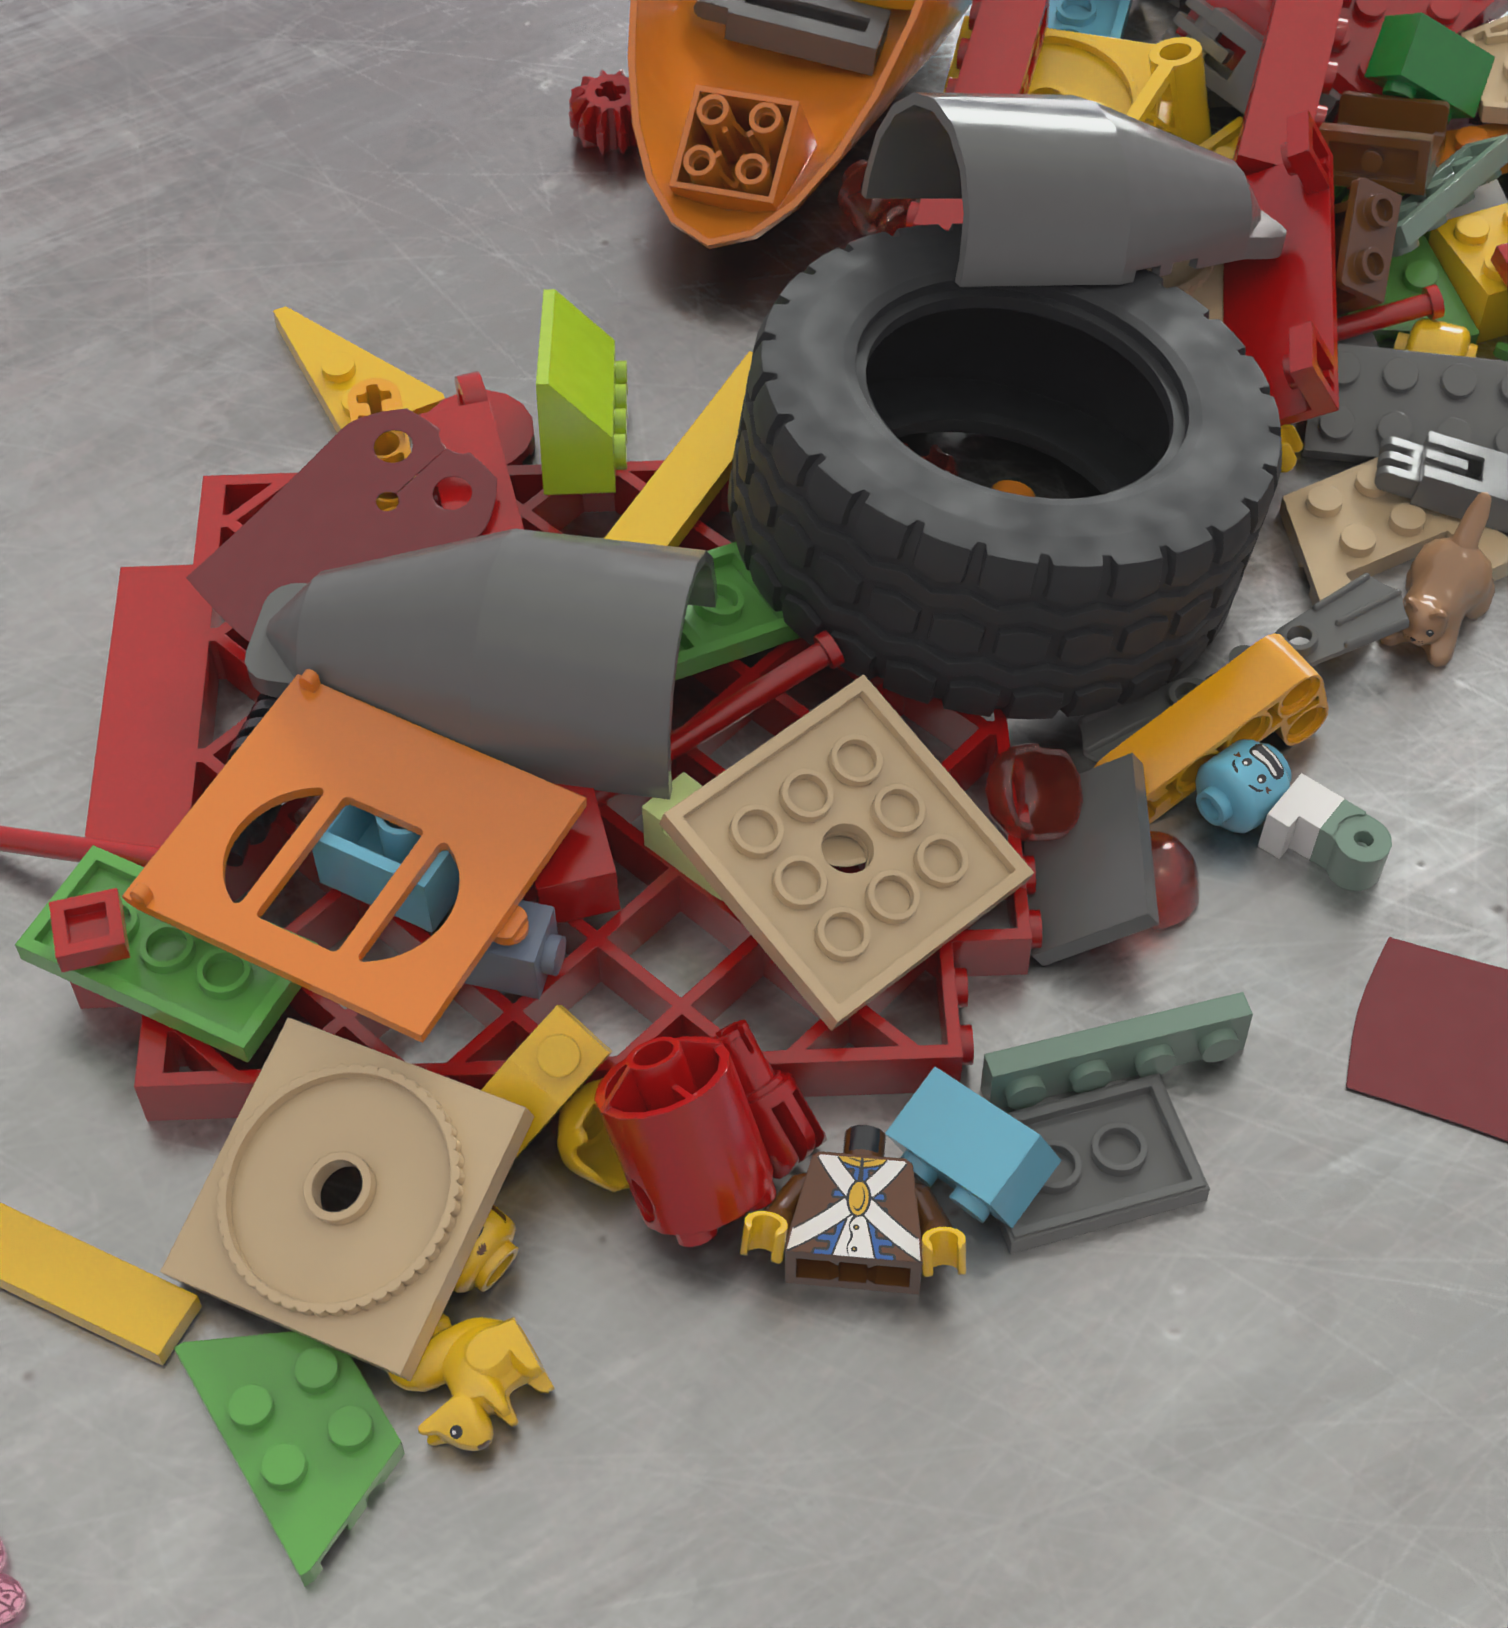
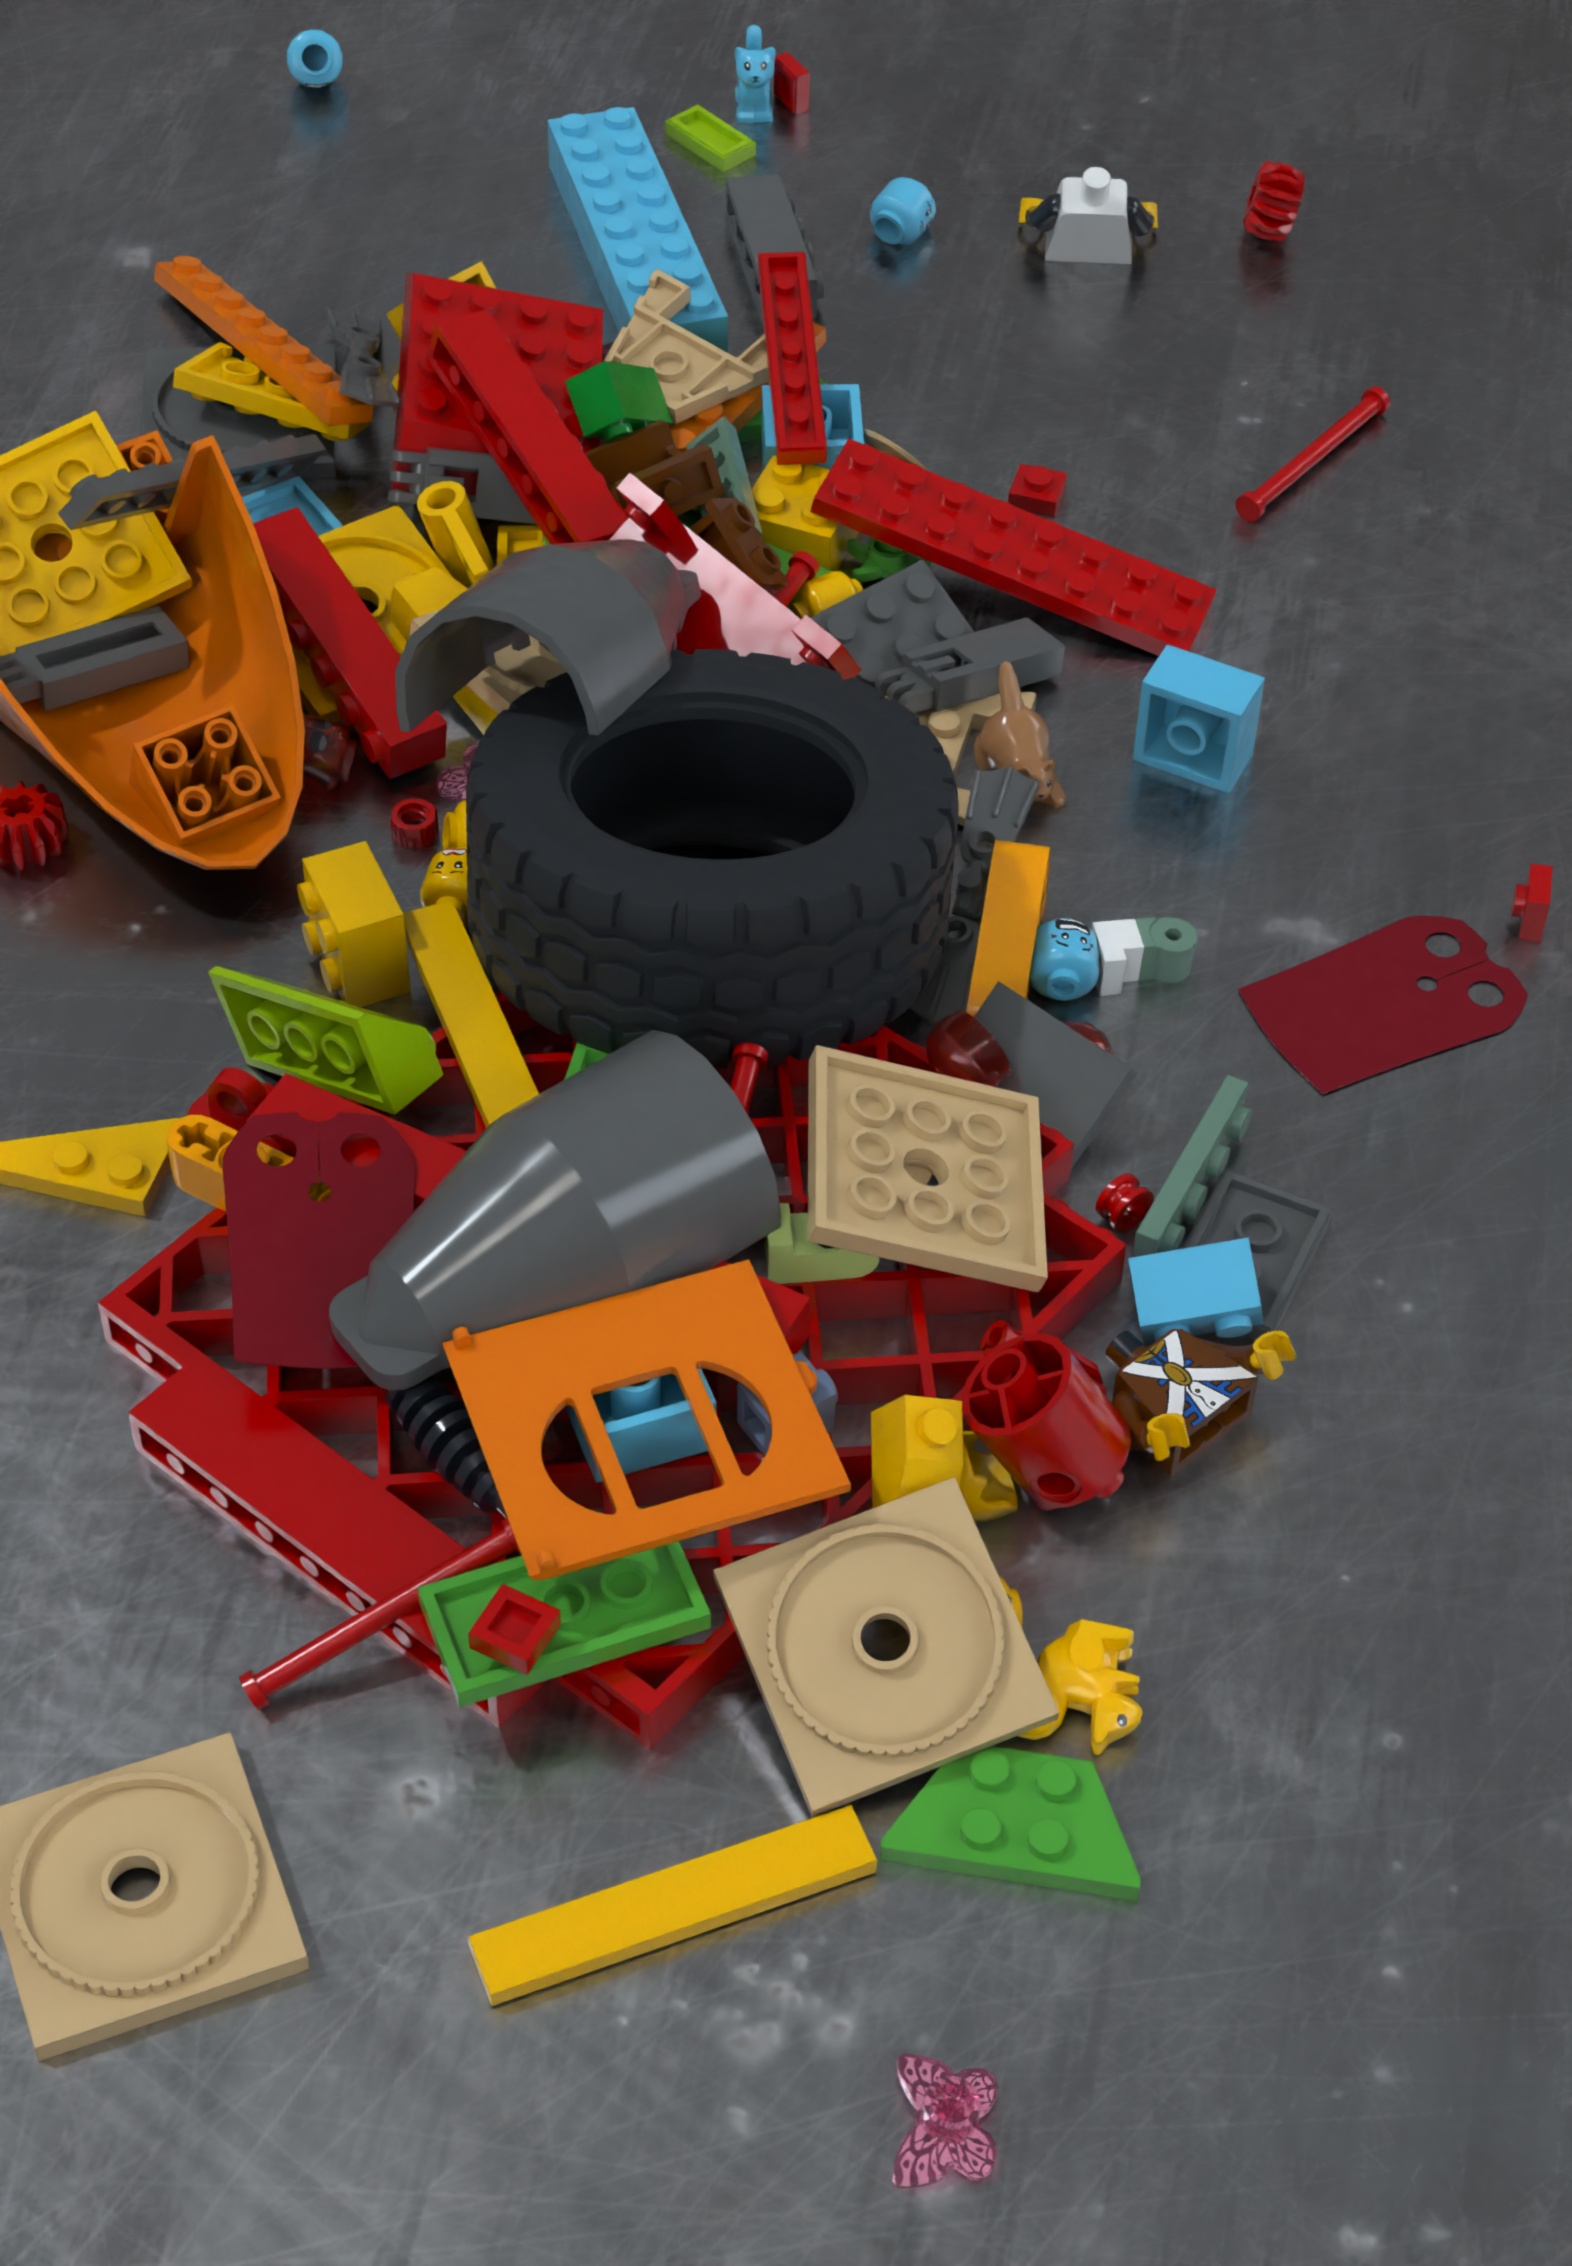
camera: 50 degrees left, 5 degrees down
none -> yellow brick [297,841,411,1007]
none -> red bush [1095,1173,1154,1233]

